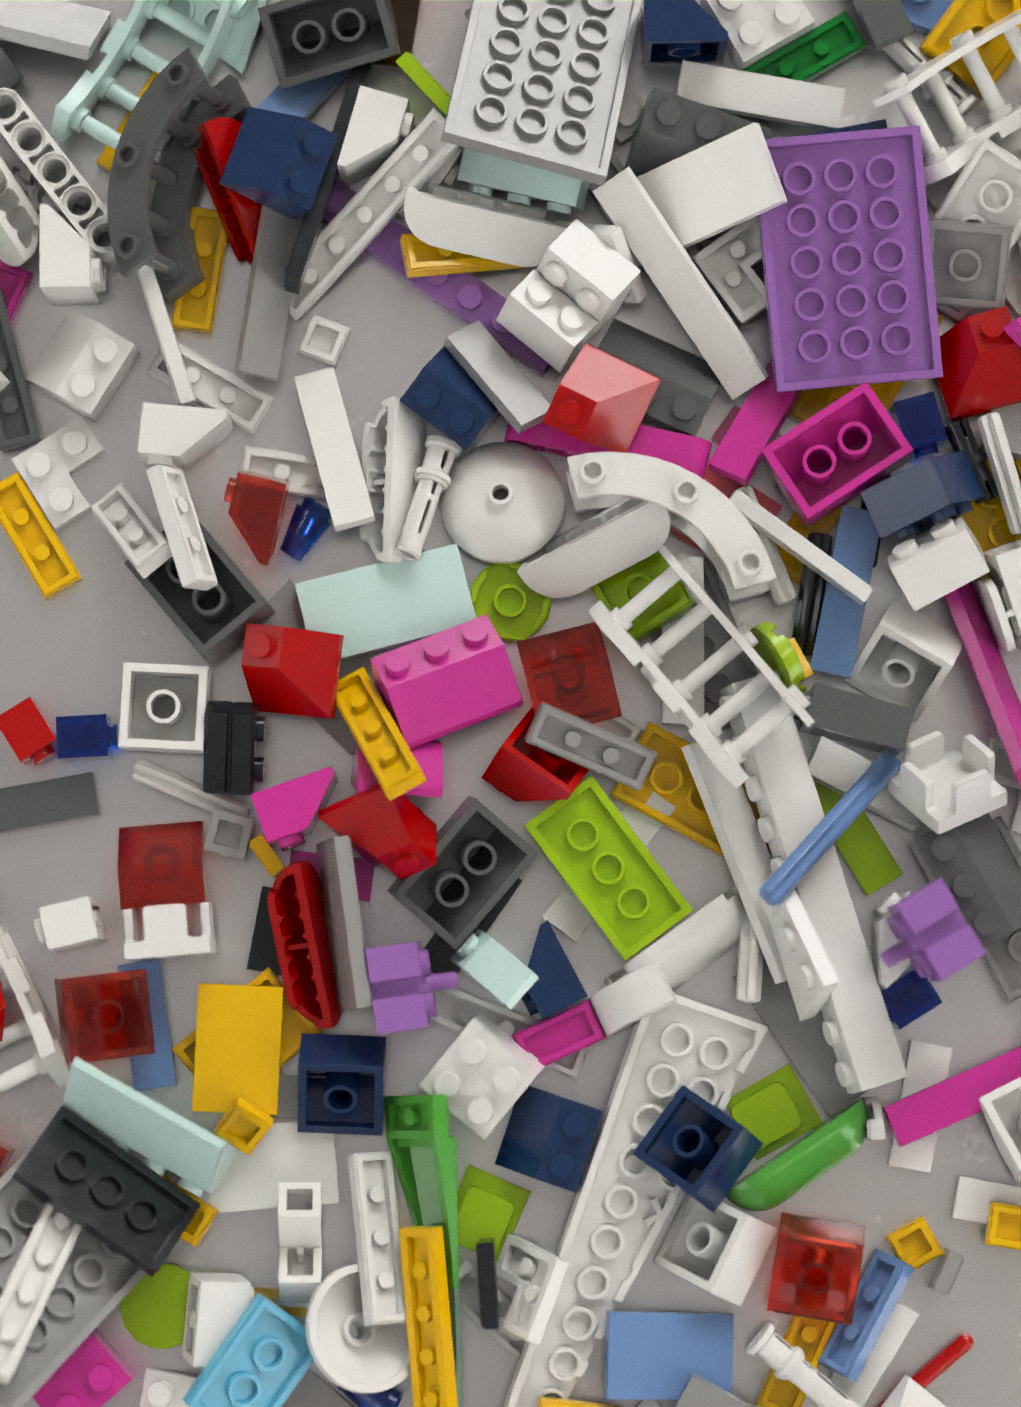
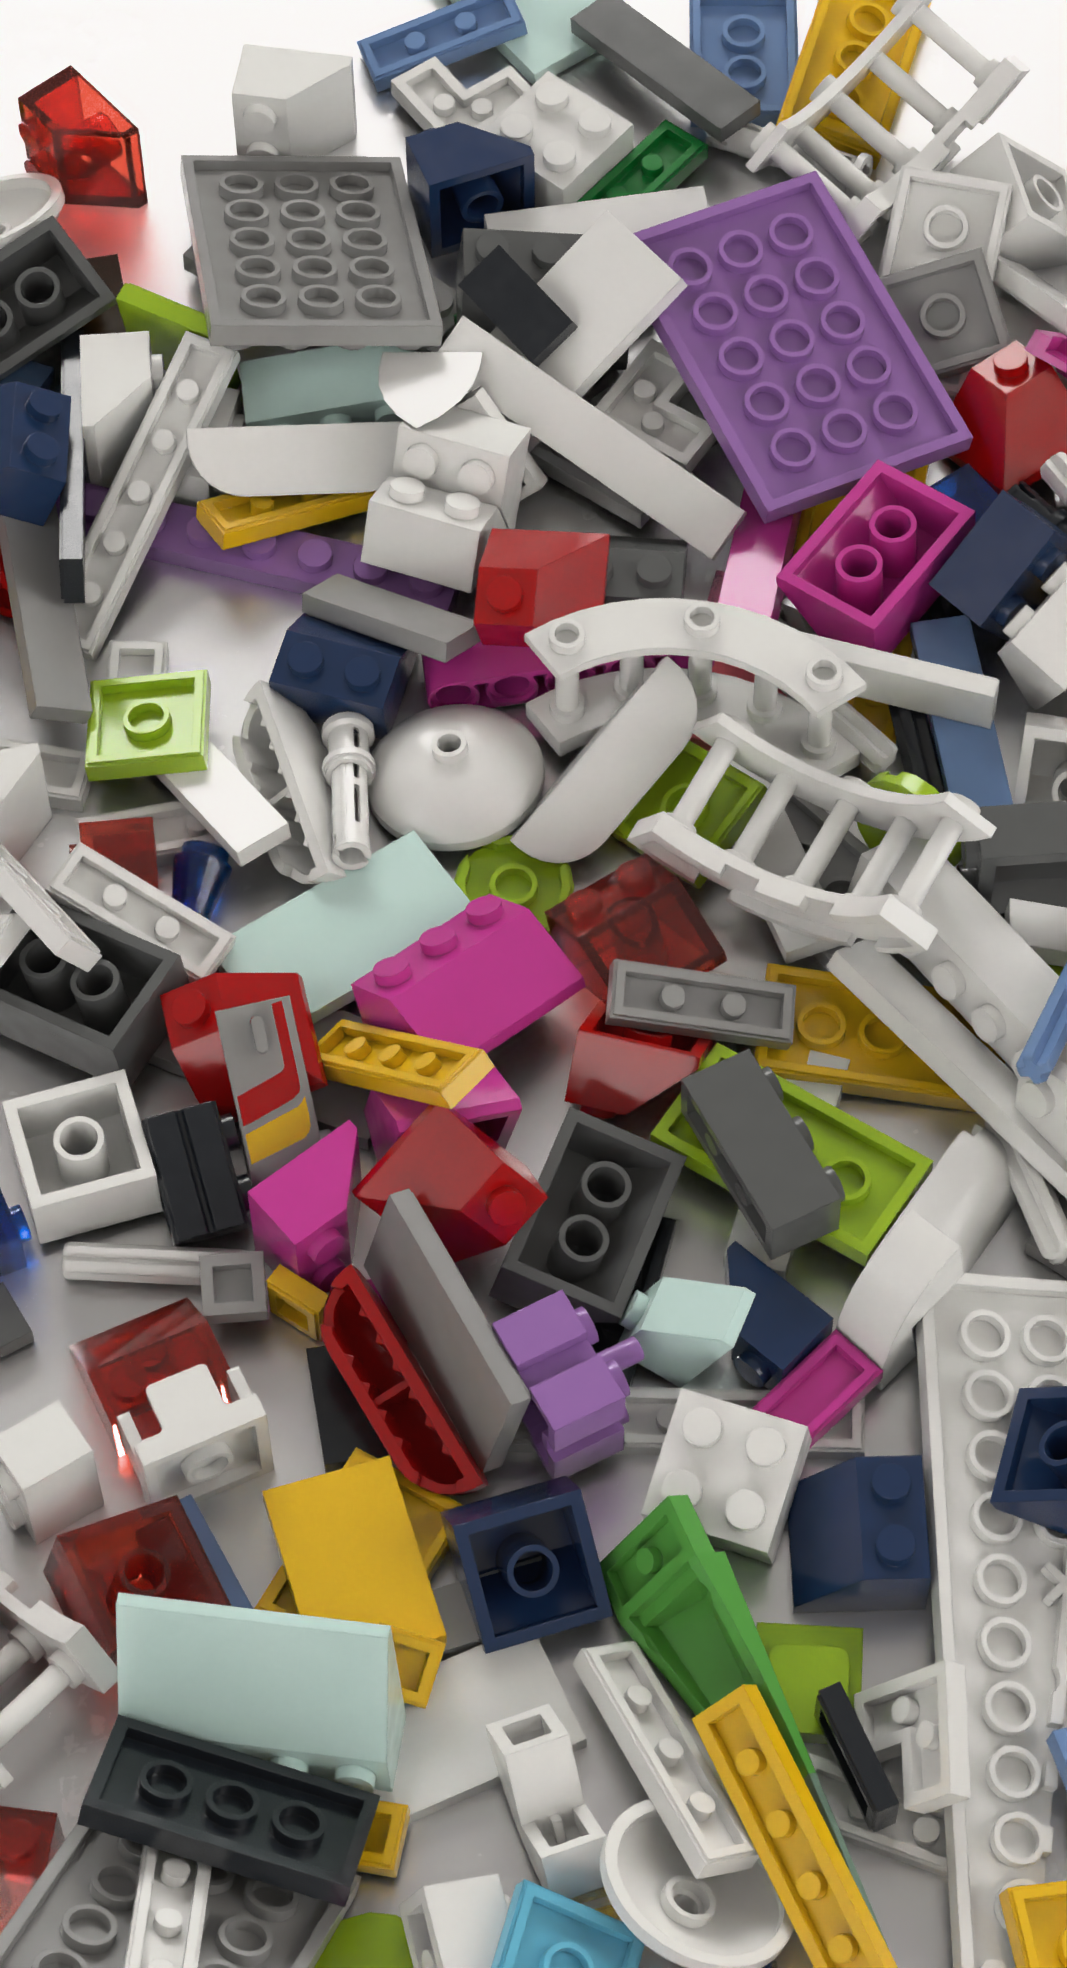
camera: 20 degrees left, 25 degrees down
none -> white tile [45,841,236,983]
none -> lime tile [84,669,211,782]
none -> light grey door [215,995,331,1188]
none -> white sticker [378,352,483,429]
none -> black tile [458,245,578,367]
none -> dark grey brick [681,1049,845,1260]

